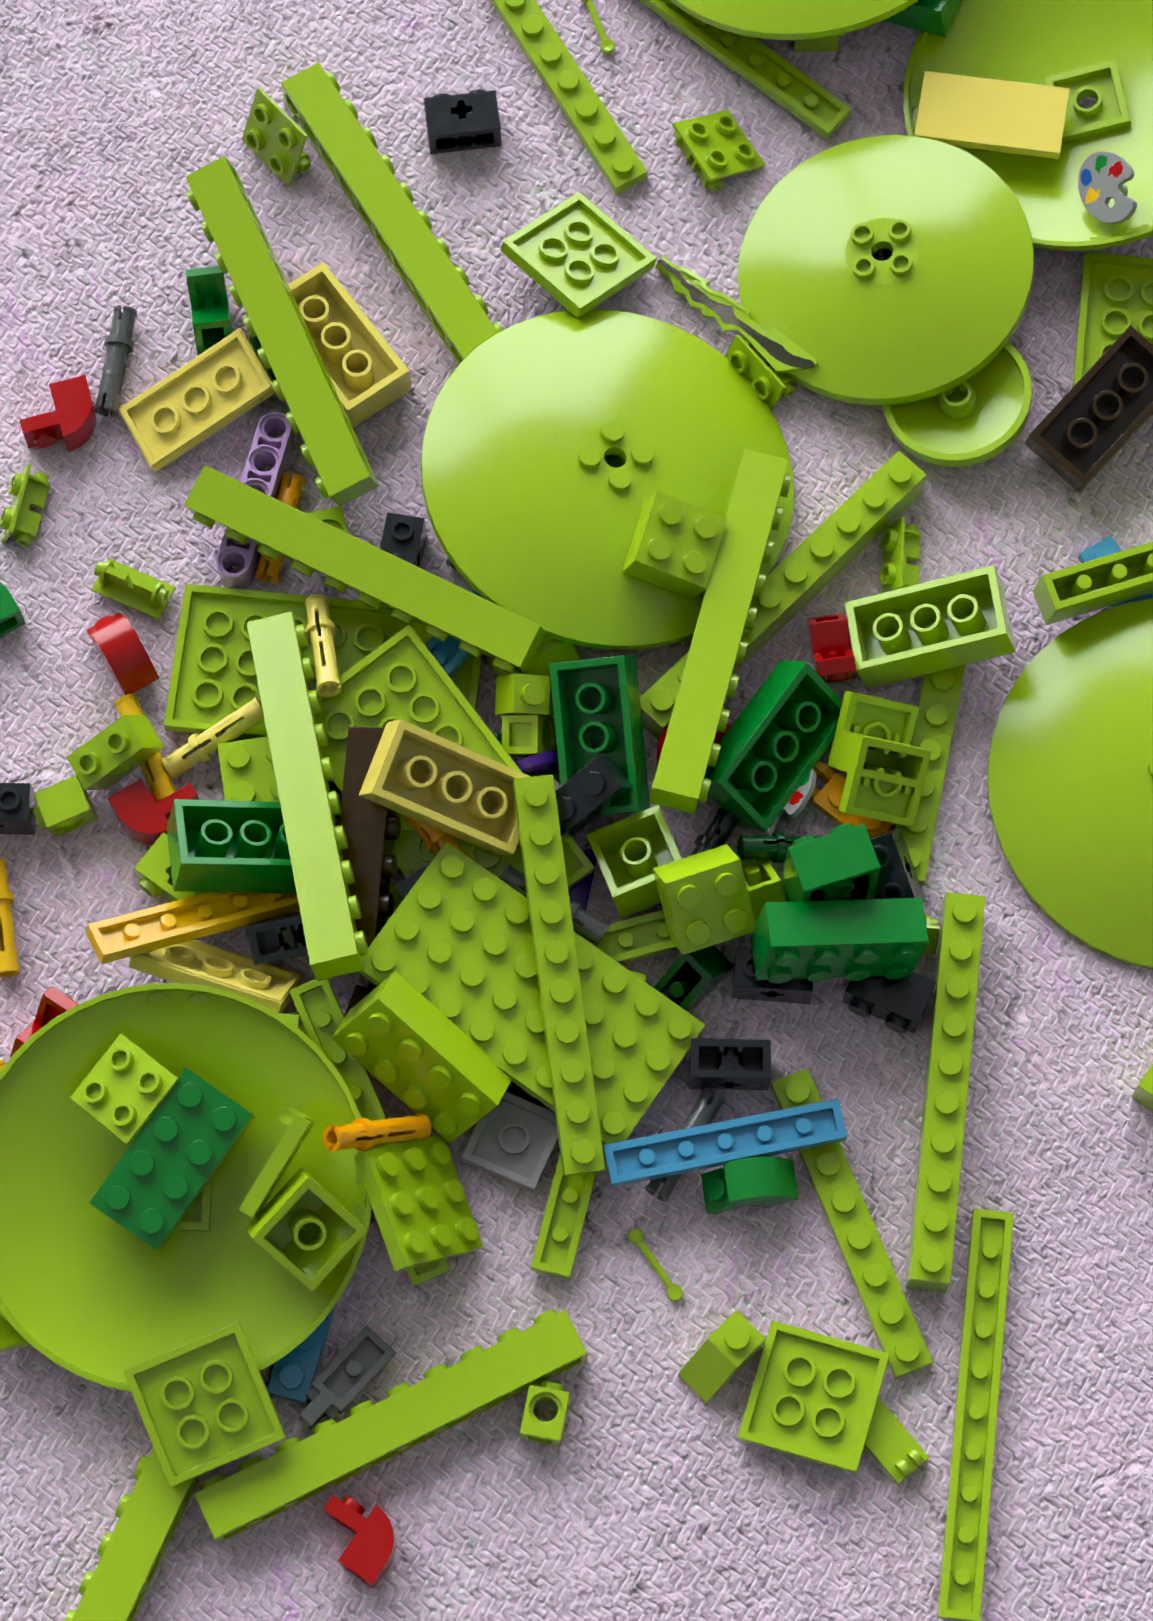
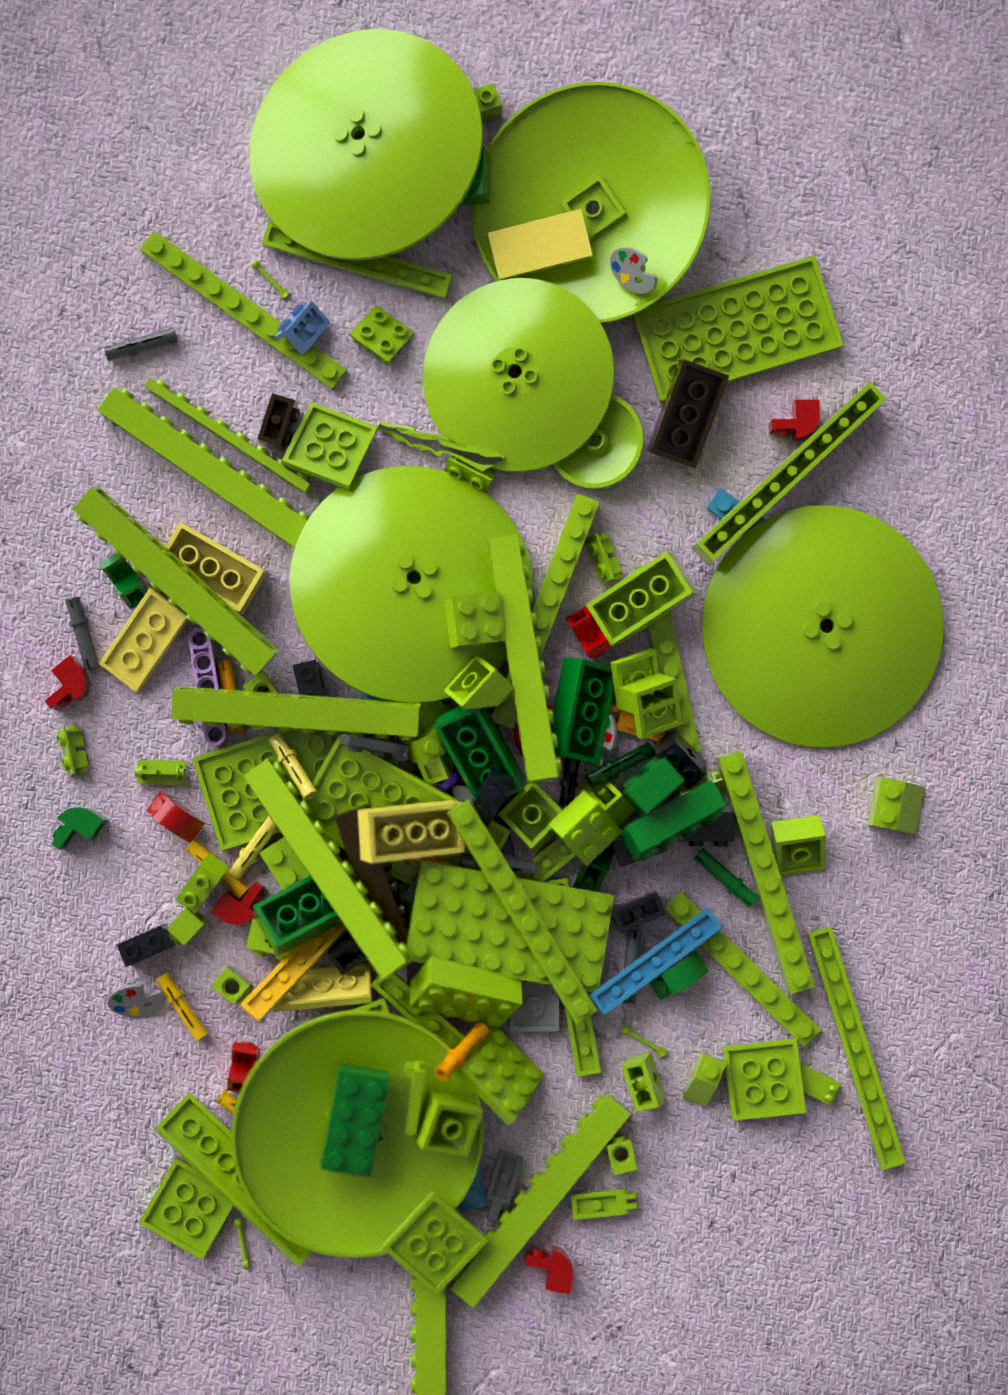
camera: 25 degrees left, 15 degrees up
lime hinge [70,1033,179,1144] -> none
lime hinge [241,87,311,187] -> none
black brick [424,89,502,154] -> none
none -> dark grey pin [104,327,178,361]
none -> lime plate [144,378,312,495]
none -> lime brick [211,965,252,1005]
none -> dark brown brick [257,393,300,451]
none -> medium blue bracket [274,301,331,355]
none -> dark grey hinge [340,734,410,760]
none -> lime slope [443,654,514,709]
none -> lime hinge [571,1188,639,1220]
none -> lime brick [621,1052,666,1112]
none -> green pin [694,847,759,908]
none -> lime slope [771,815,826,876]

